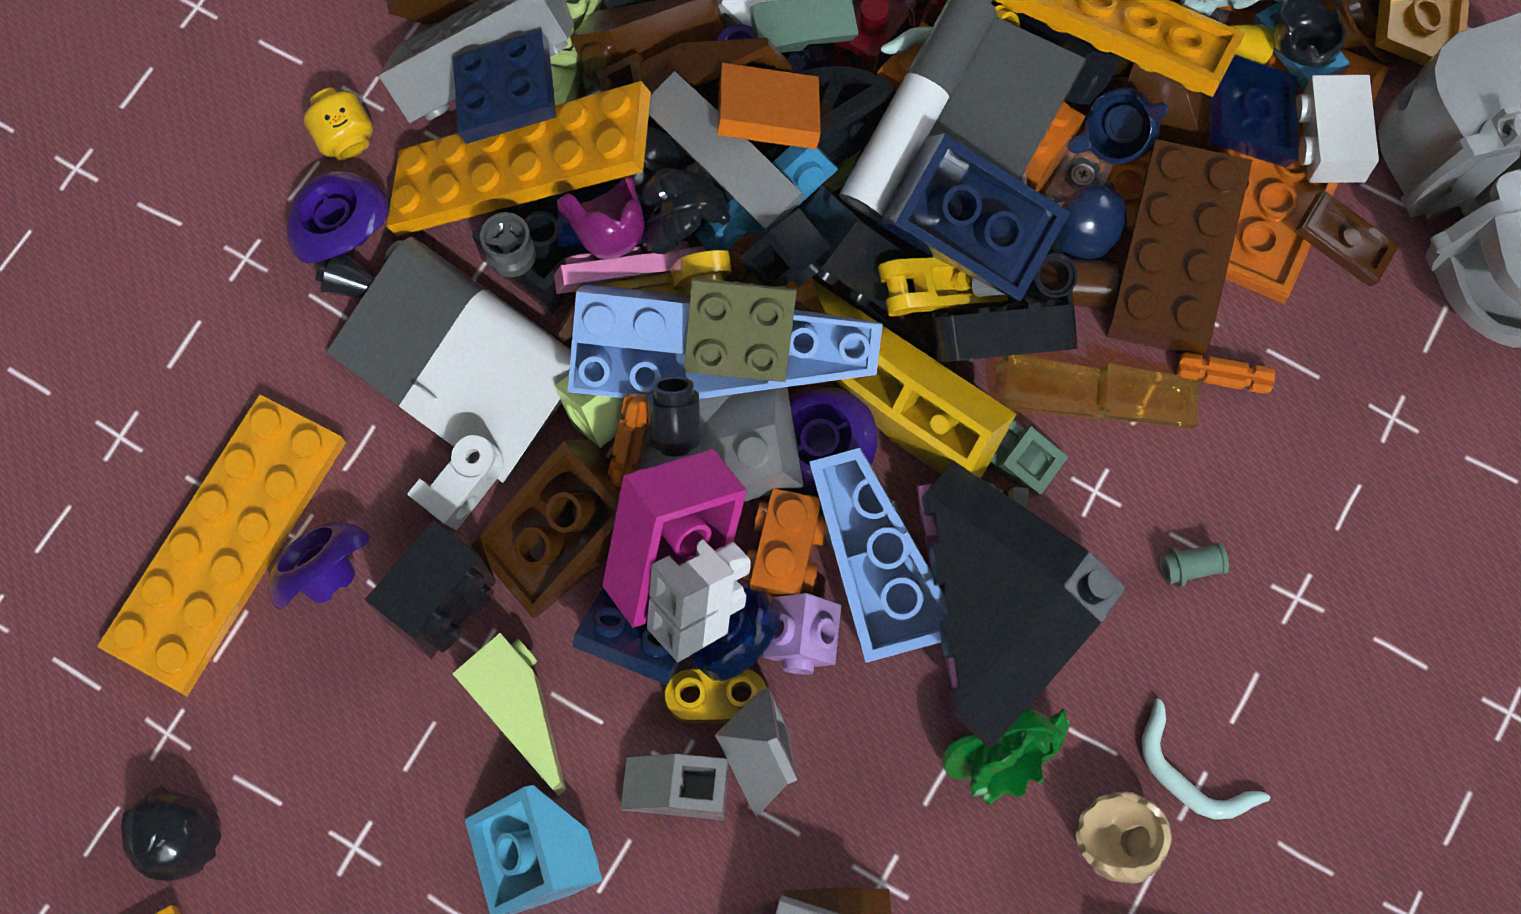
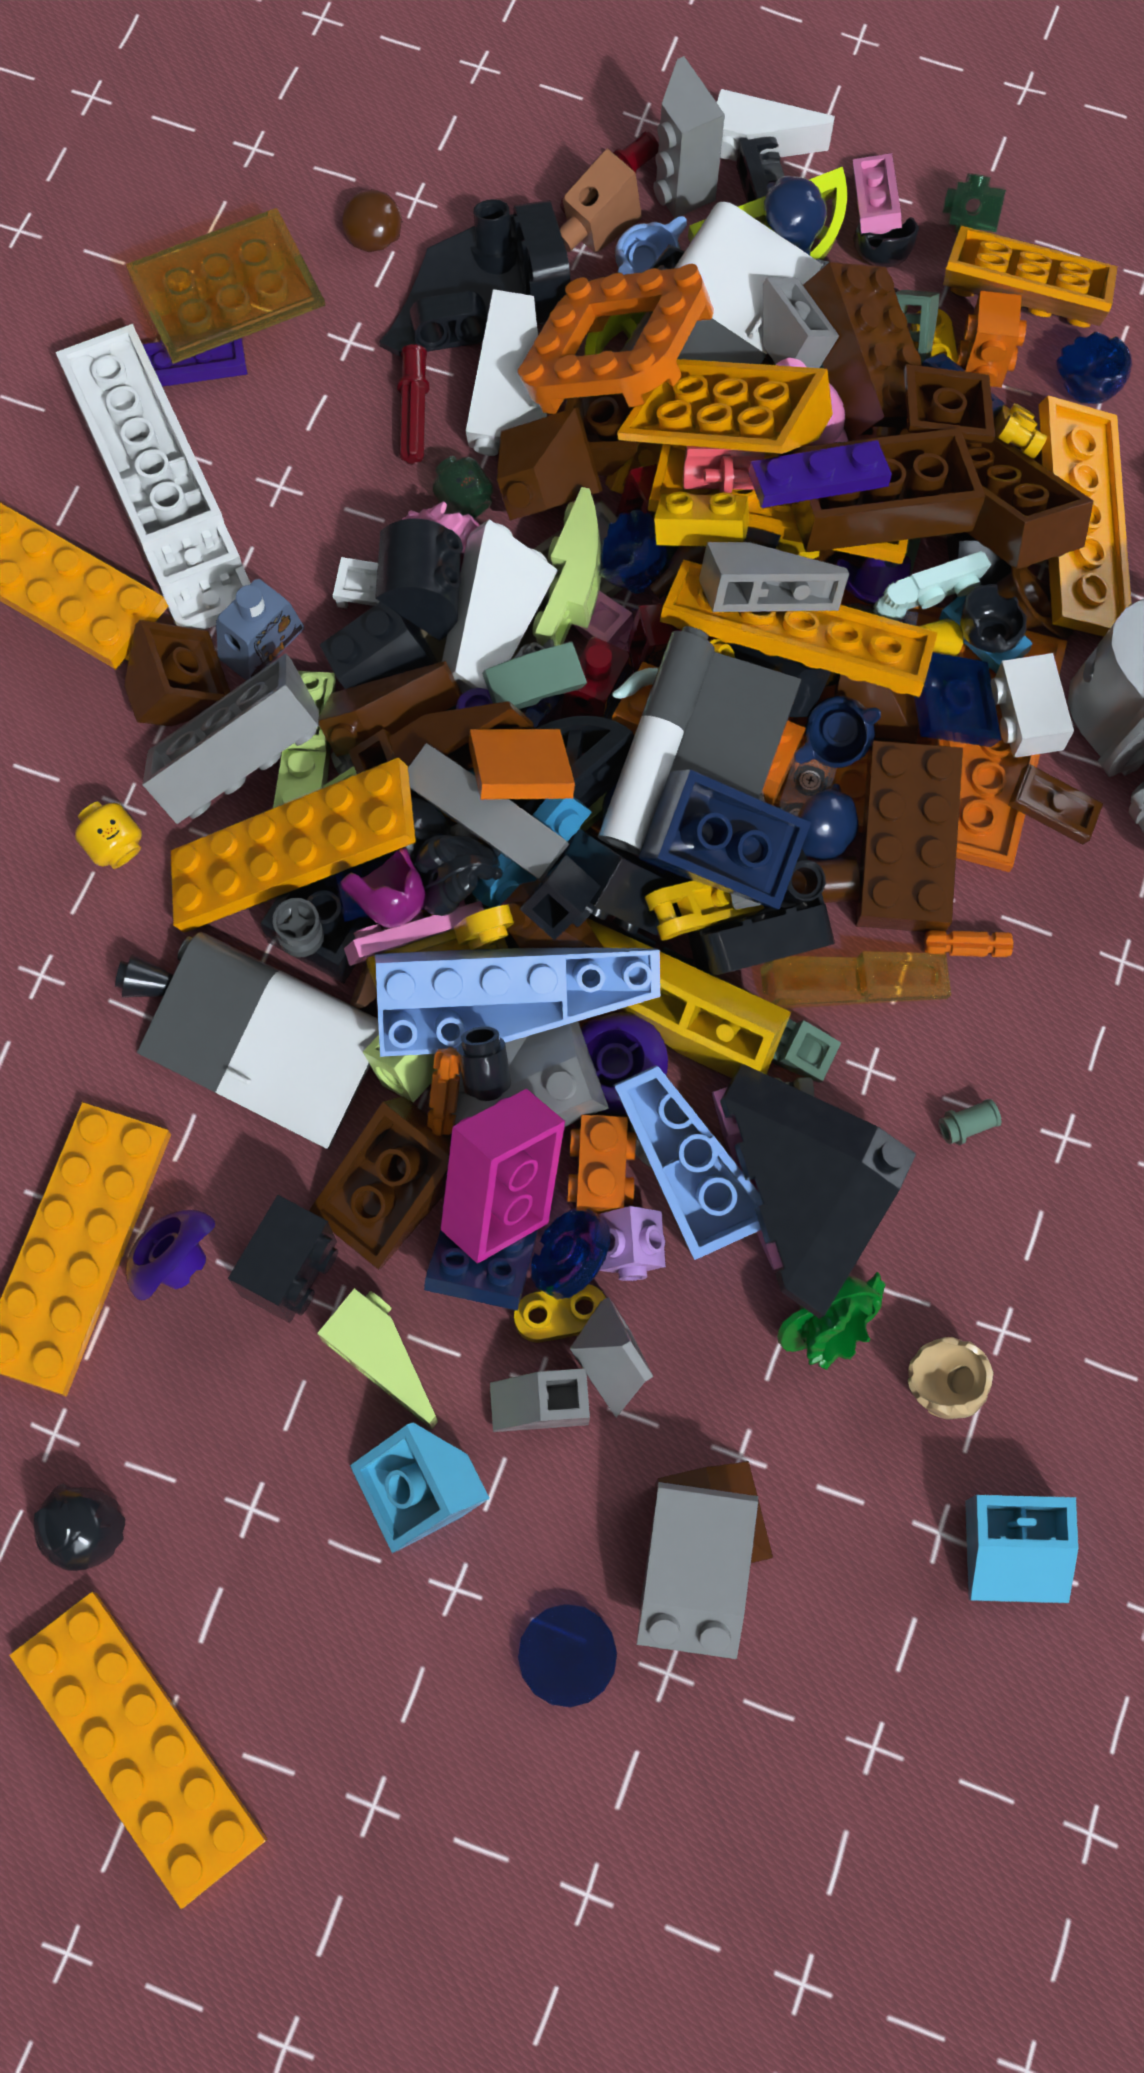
camera: 15 degrees left, 0 degrees up
dark purple hat [286,171,389,264] -> none
white leg [407,435,504,530] -> none
dark blue plate [453,30,556,144] -> none
hips [647,540,751,663] -> none
olive hinge [684,278,797,382] -> none
light aqua animal [1142,698,1270,820] -> none

